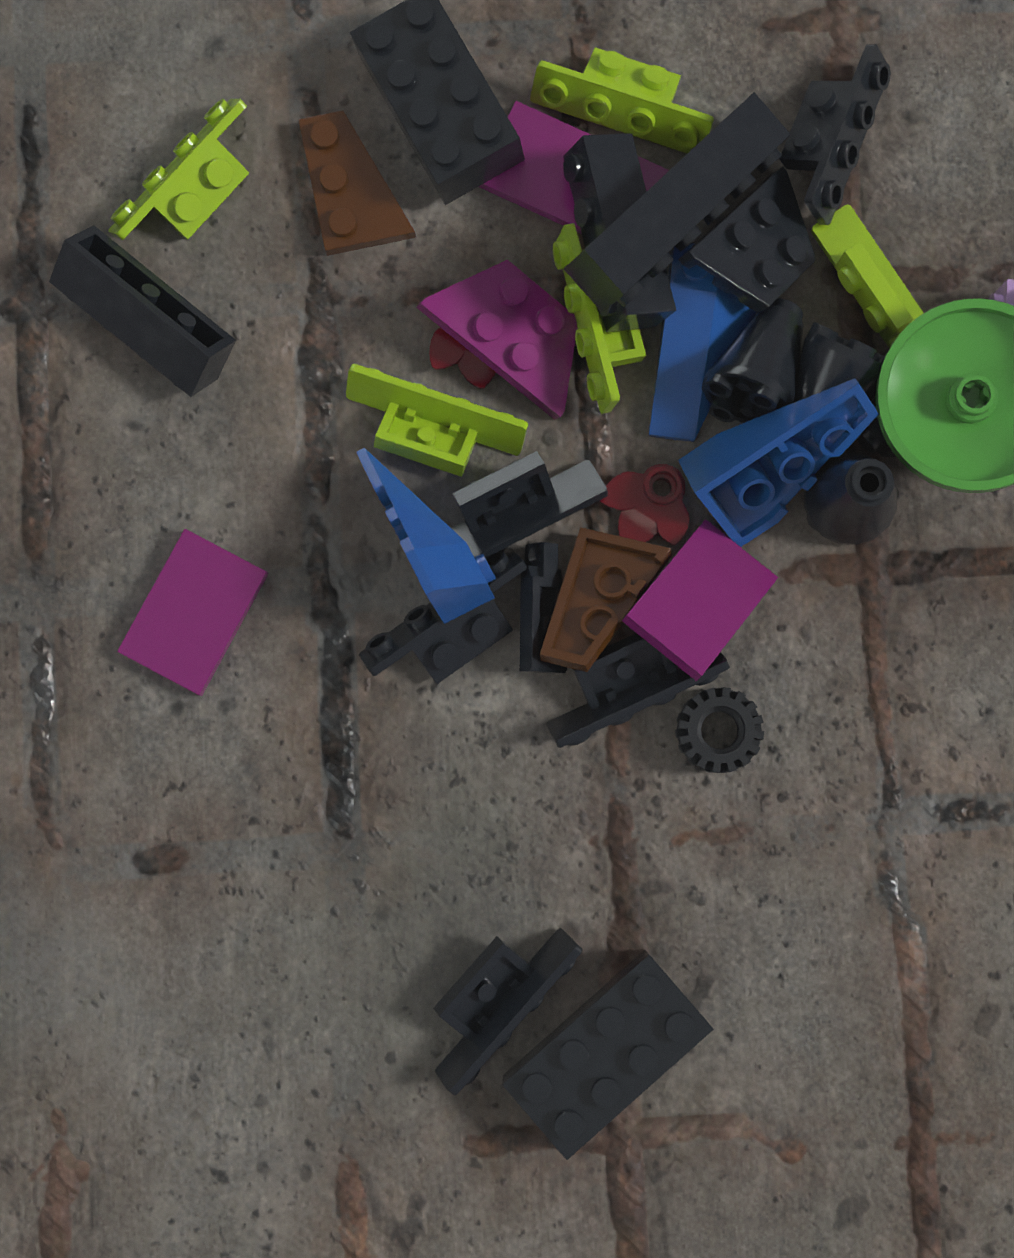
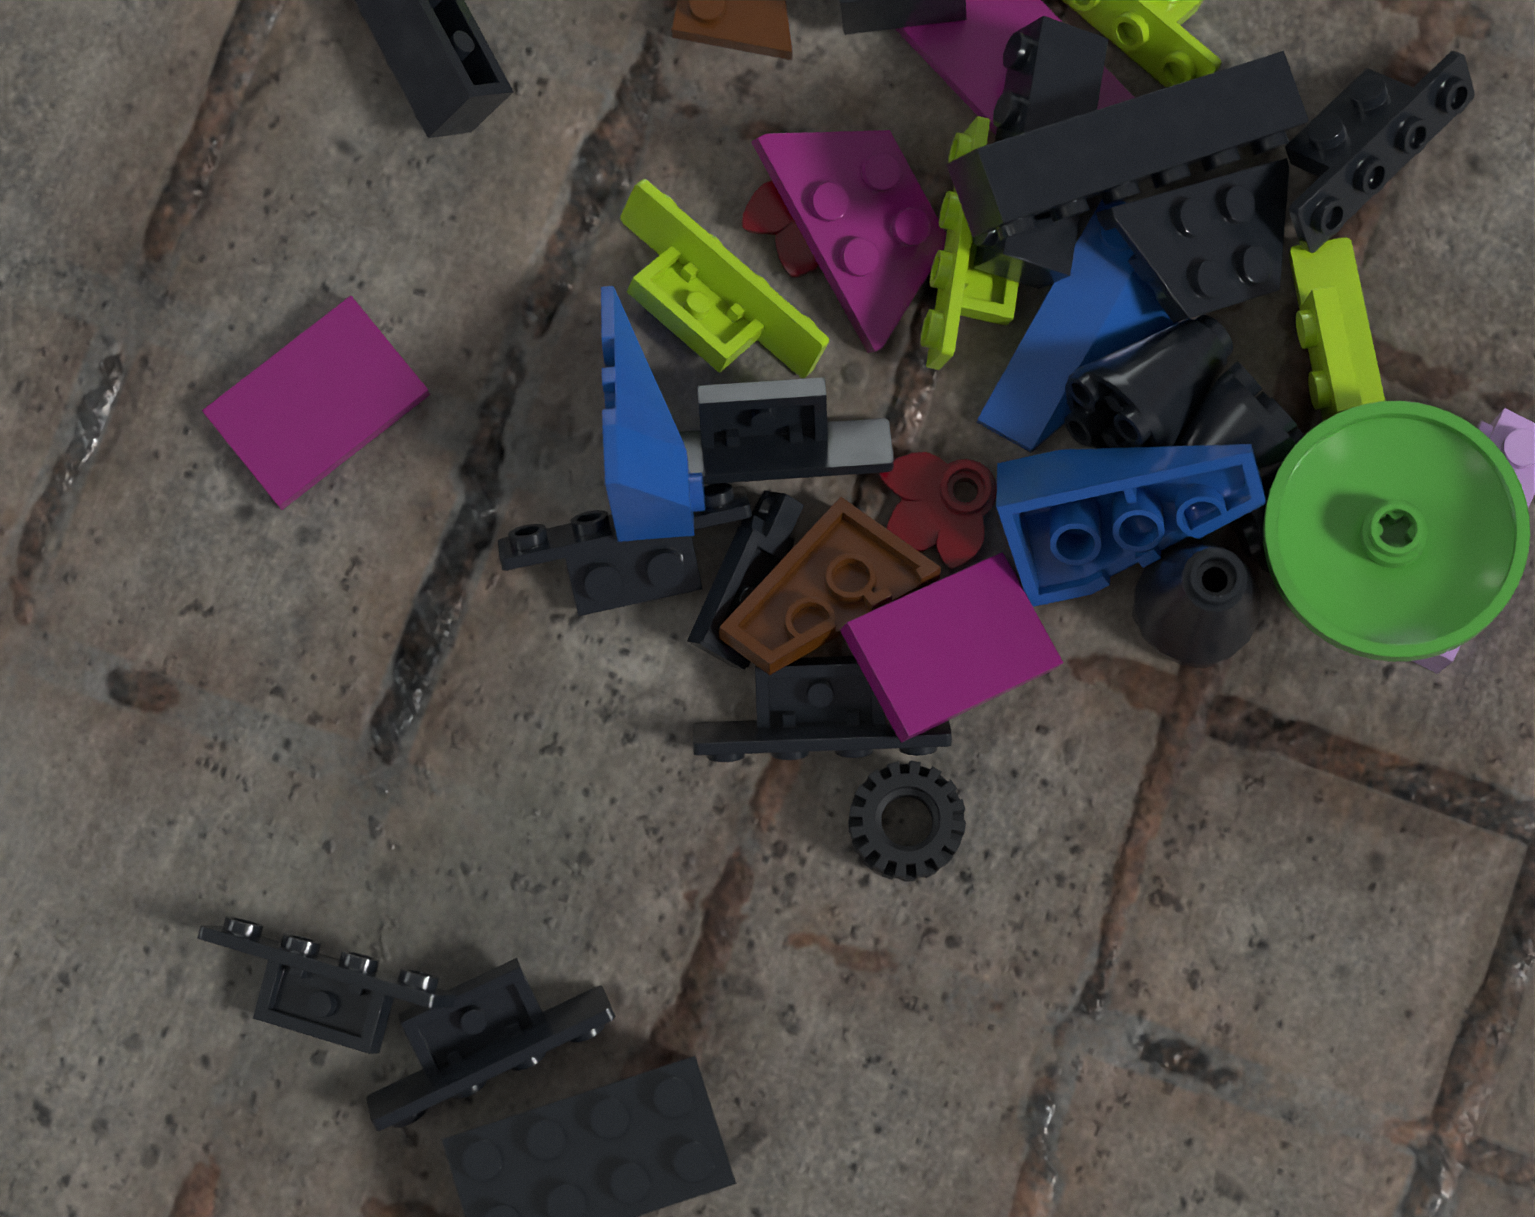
camera: 20 degrees right, 5 degrees down
none -> black bracket [197,916,457,1054]

